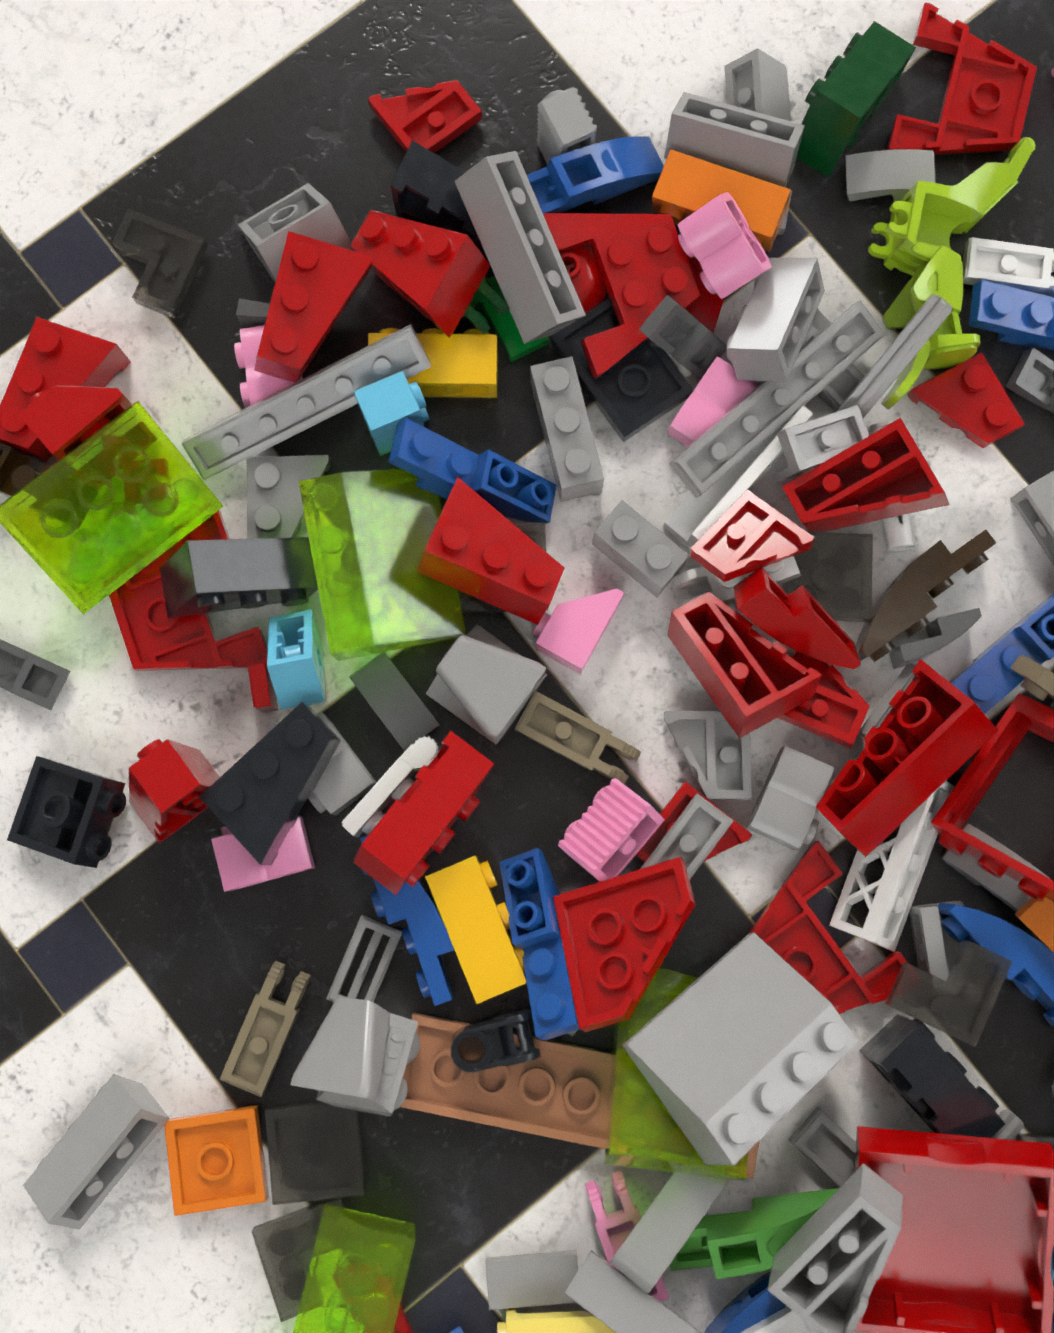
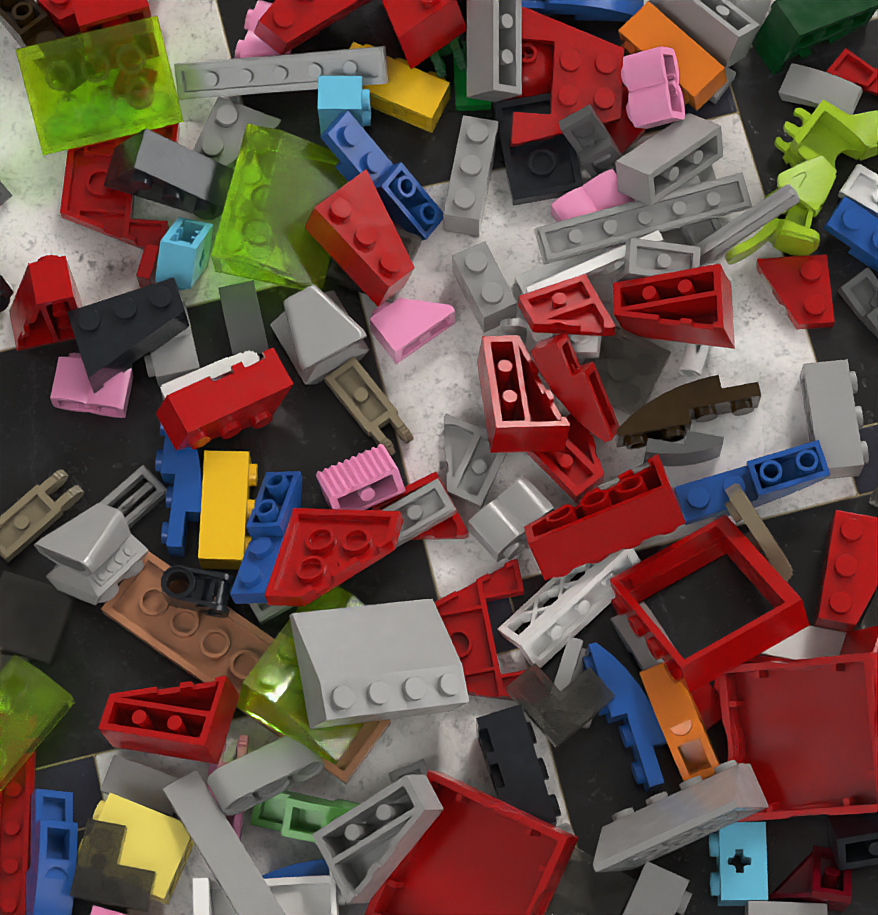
camera: 25 degrees right, 10 degrees down
none -> red wedge [98,675,240,764]

